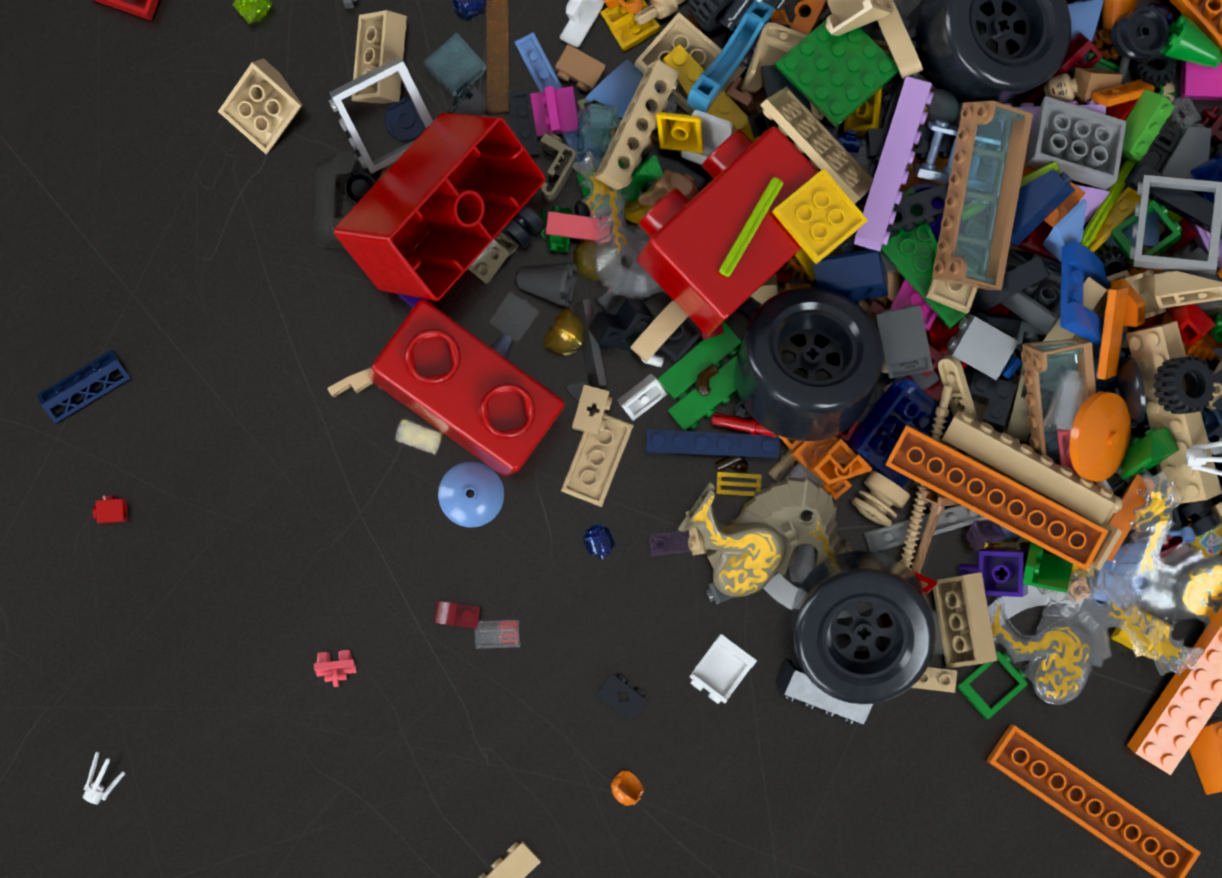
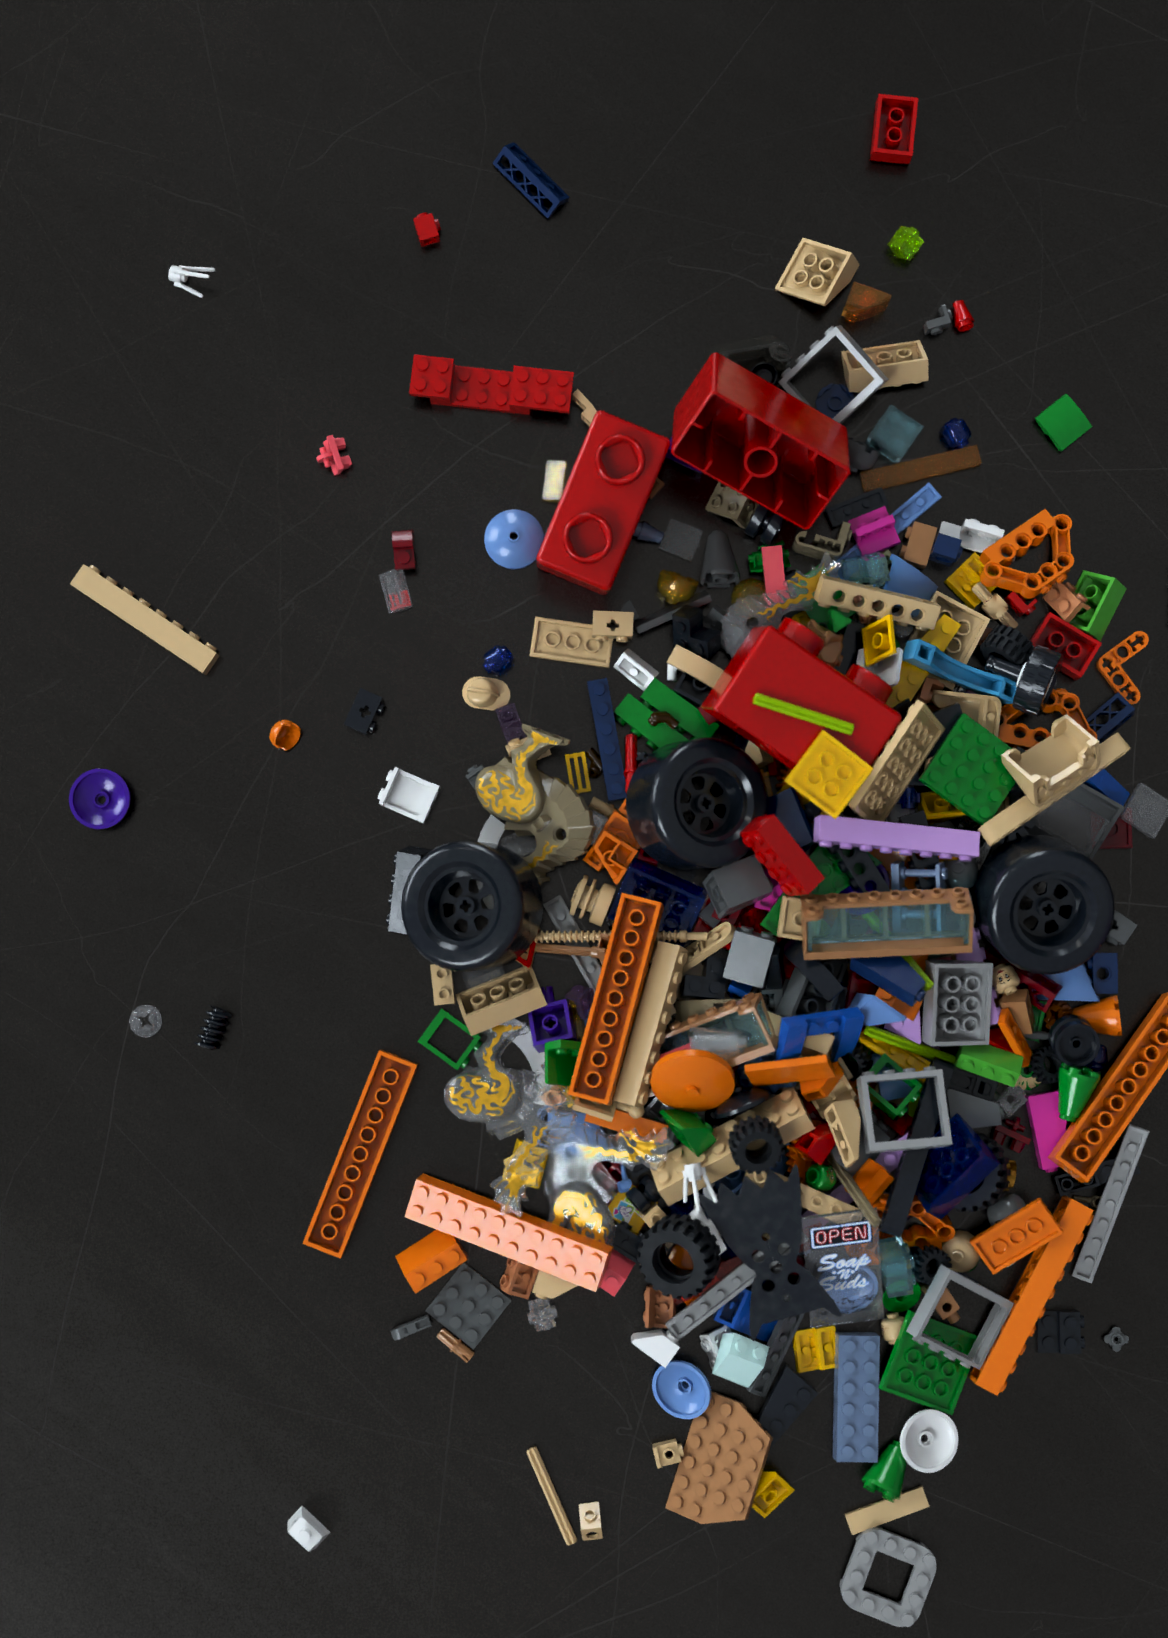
camera: 80 degrees right, 0 degrees up
none -> red bracket [409,354,574,415]
none -> tan piece [462,676,510,711]
none -> red brick [739,814,825,896]
none -> clear orange slope [842,281,892,322]
none -> dark blue brick [928,533,963,567]

